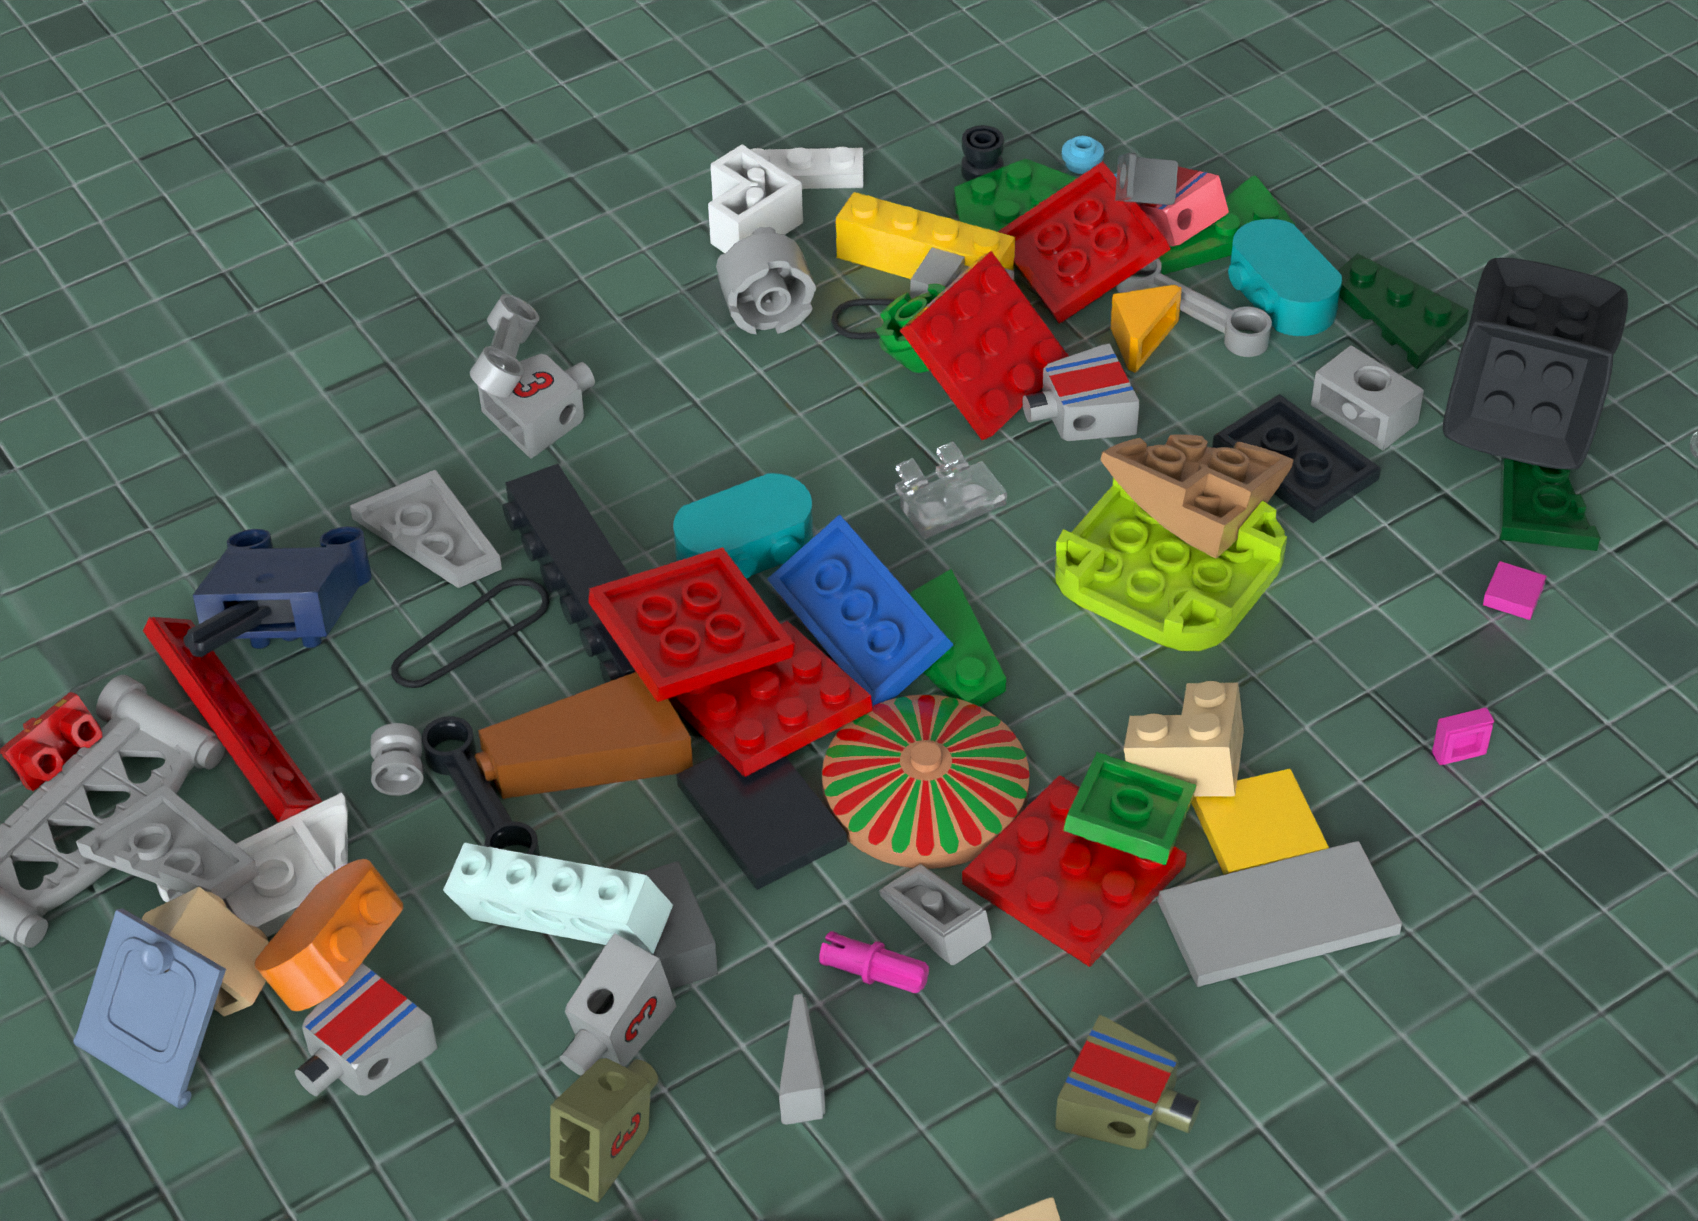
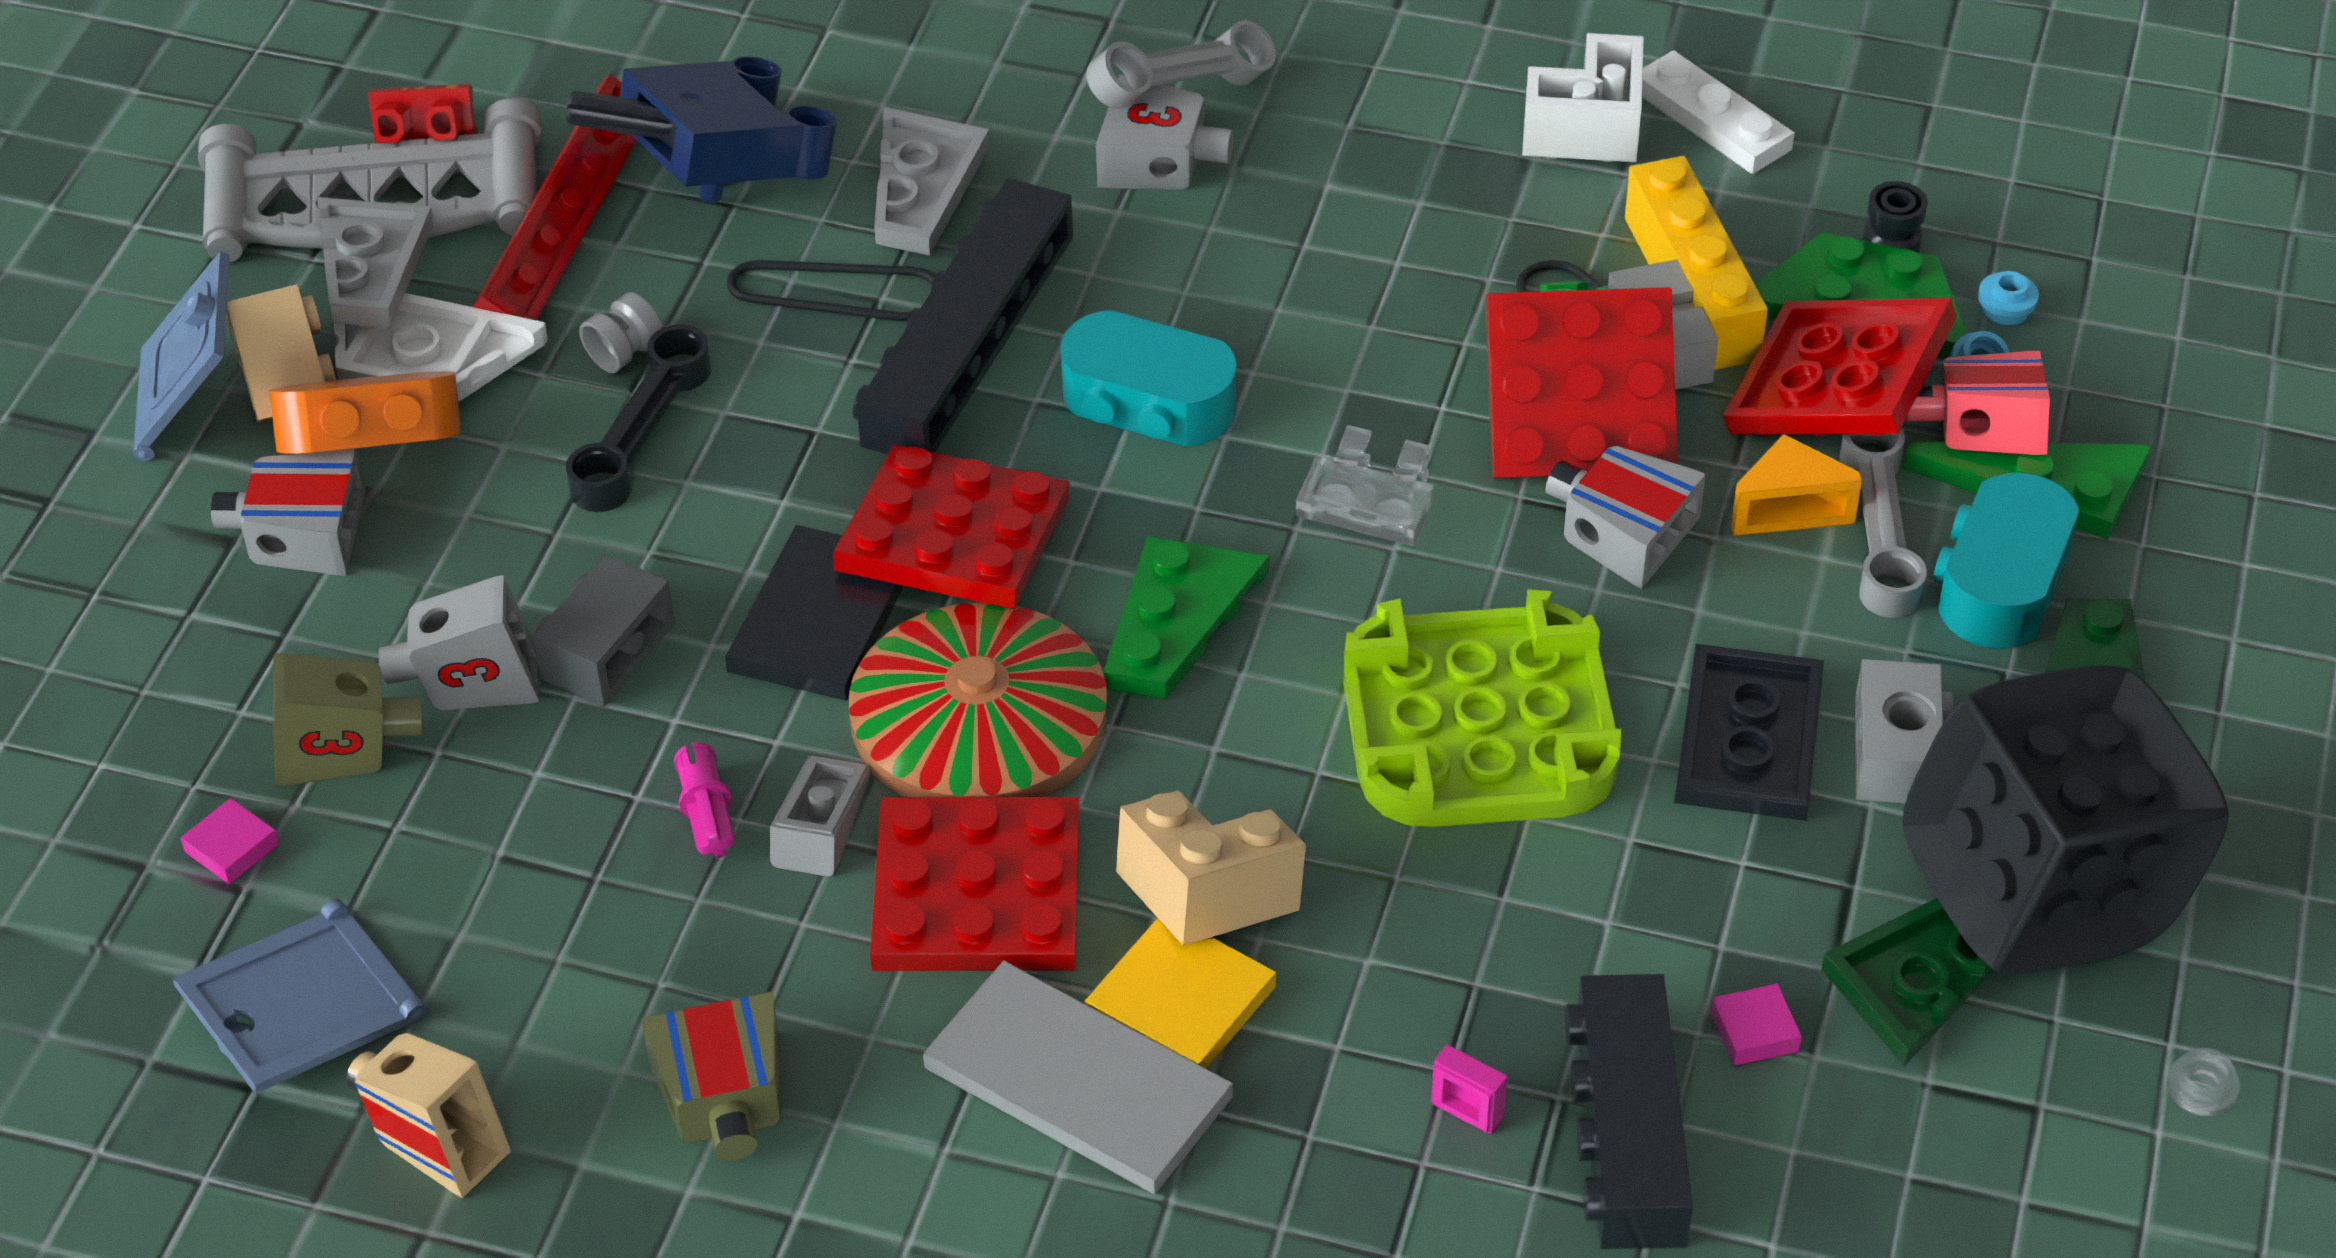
camera: 50 degrees right, 0 degrees up
light aqua brick [443,843,673,954] -> none
dark orange slope [475,672,693,799] -> none
red plate [589,547,794,702] -> none
light grey brick [716,227,816,335] -> none
blue plate [767,514,954,706] -> none
light grey slope [779,994,825,1124] -> none
green plate [1063,752,1197,865] -> none
medium nougat brick [1101,435,1294,558] -> none
dark grey bracket [1115,153,1178,205] -> none
none -> black brick [1565,974,1693,1249]

